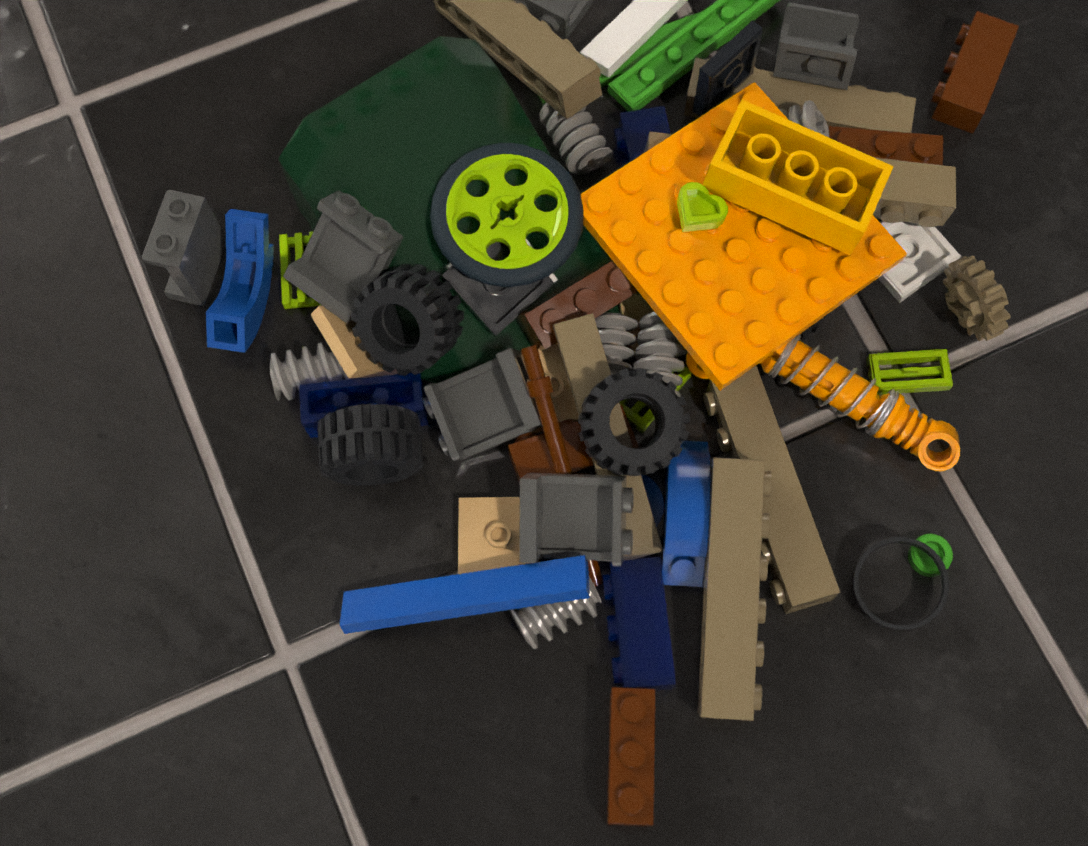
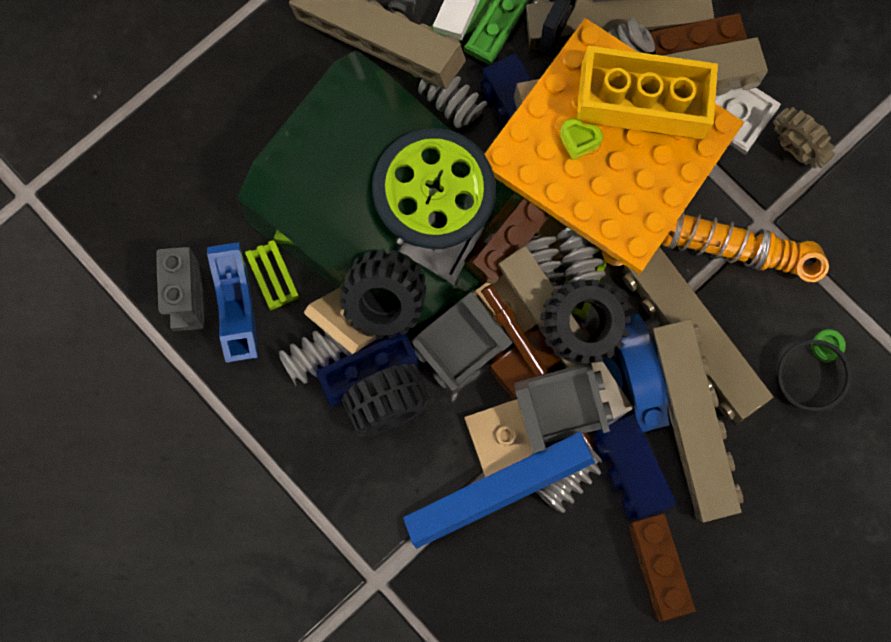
camera: 20 degrees left, 5 degrees up
dark grey panel [283,190,404,323] -> none
lime tile [866,349,953,395] -> none

